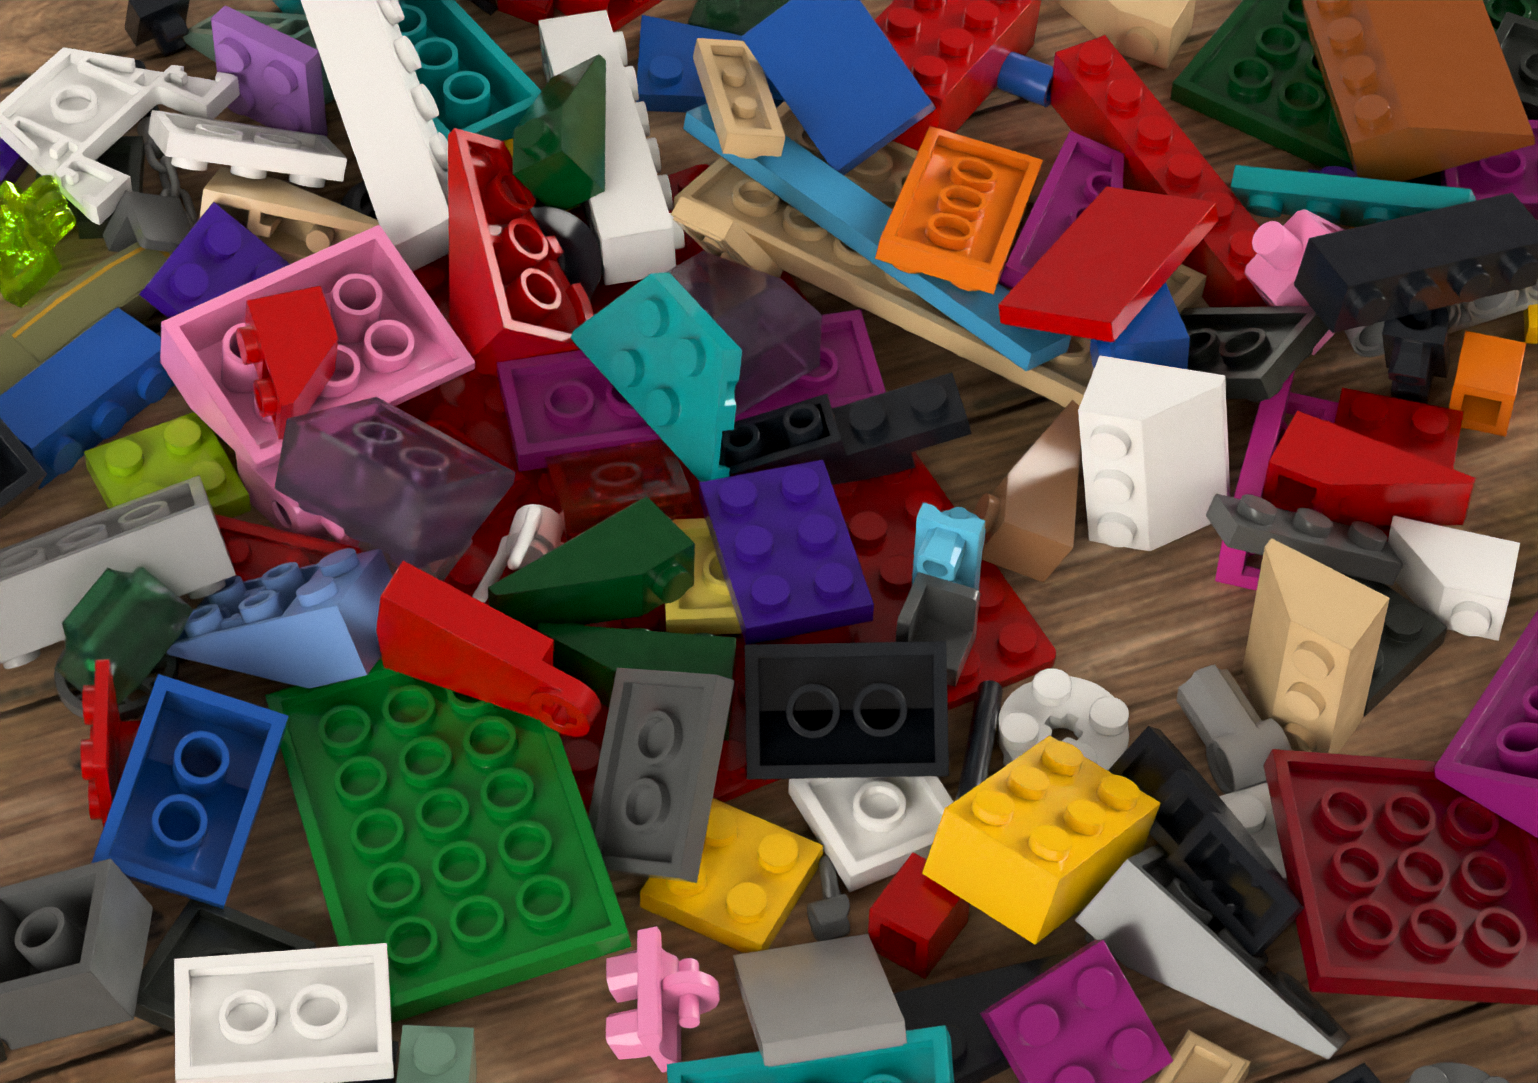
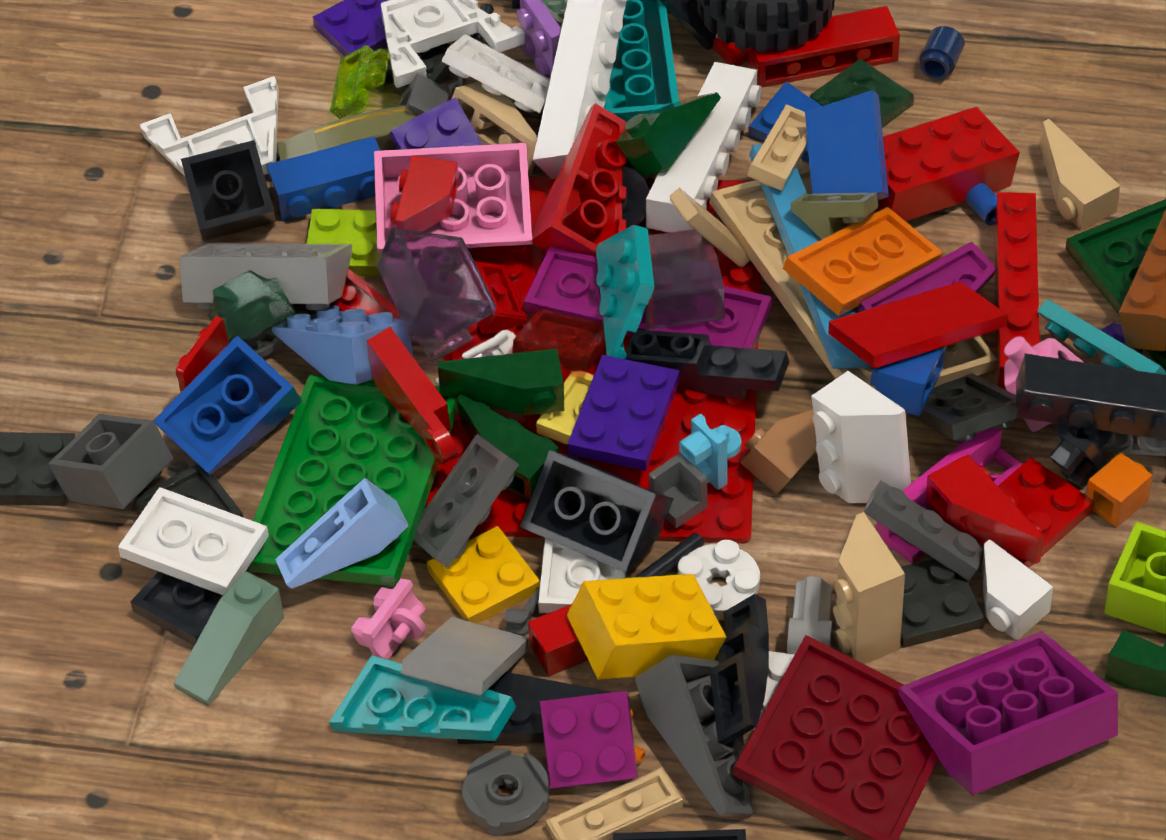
camera: 35 degrees right, 0 degrees up
none -> light blue slope [275,478,409,589]
none -> olive slope [791,192,878,239]

